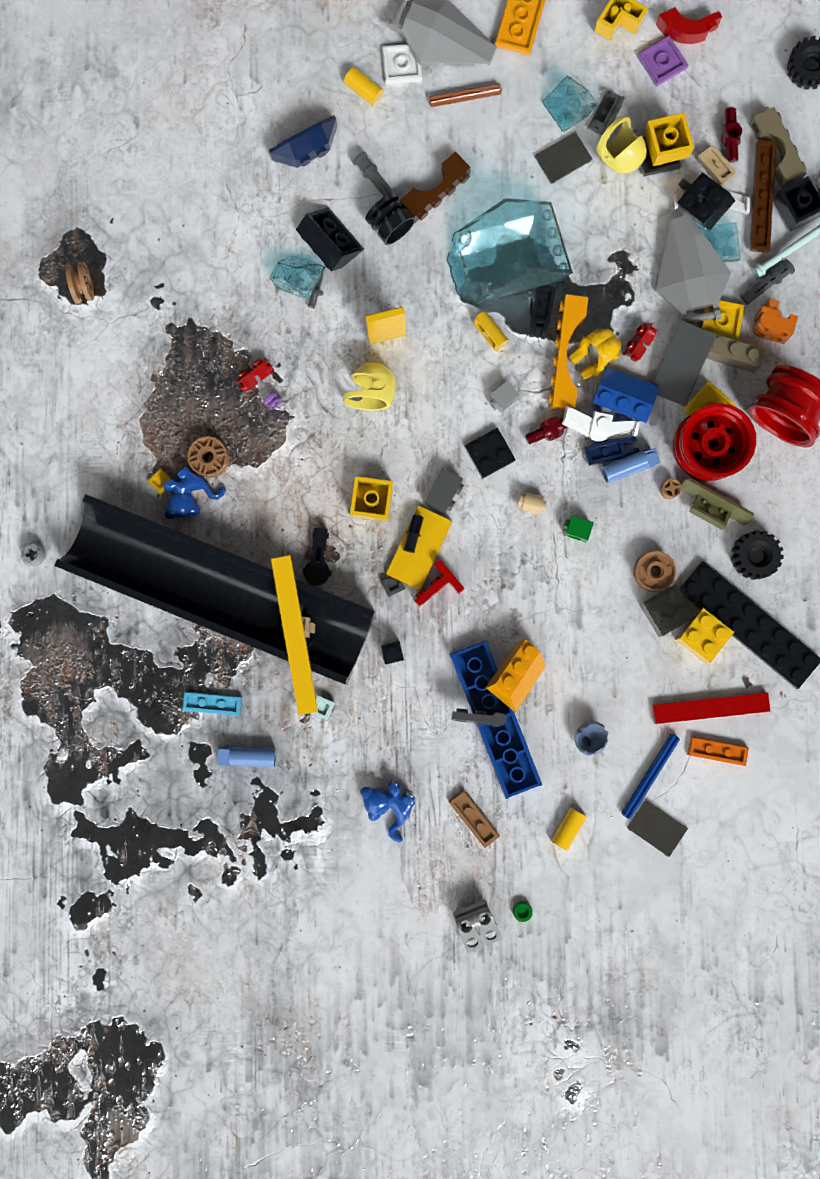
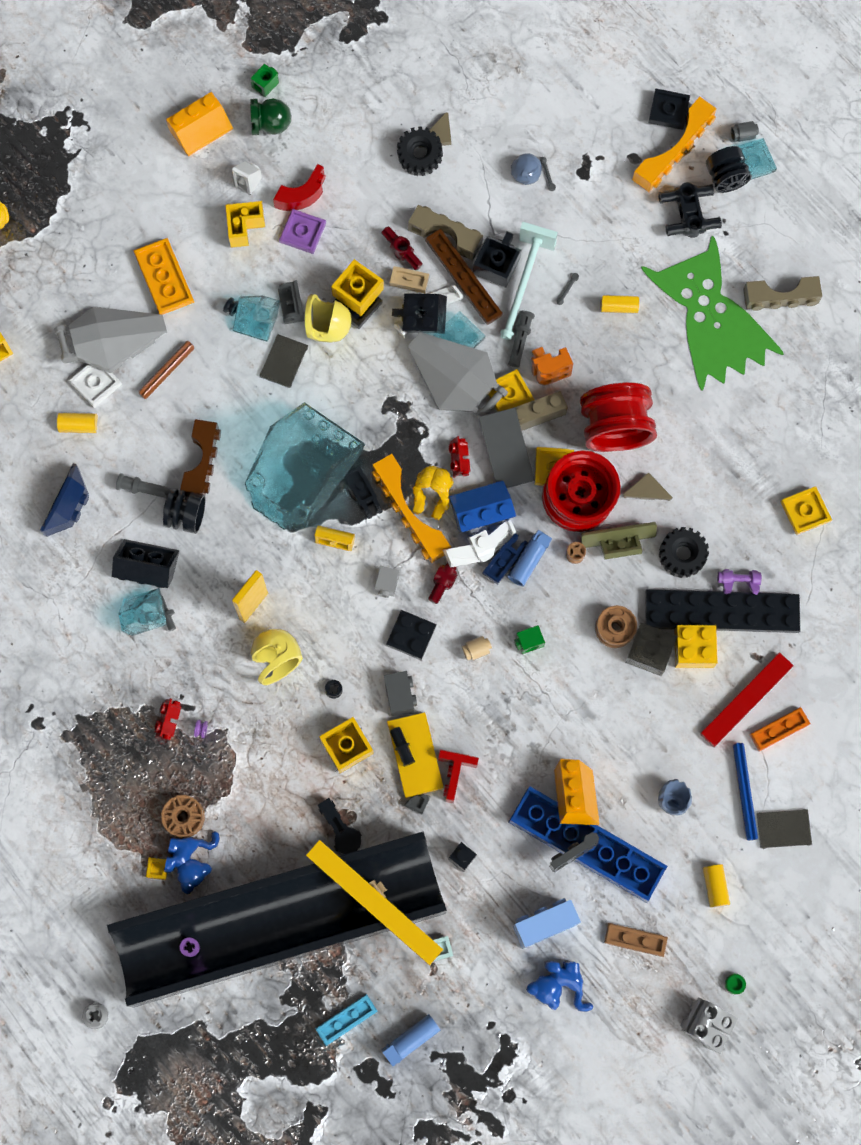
camera: 45 degrees left, 10 degrees down
none -> medium lavender bush [180,938,200,957]
none -> black bush [223,297,240,316]
none -> black bush [325,680,343,699]
none -> light blue brick [513,898,581,949]
none -> dark tan tile [623,473,673,501]
none -> medium lavender piece [717,569,762,595]

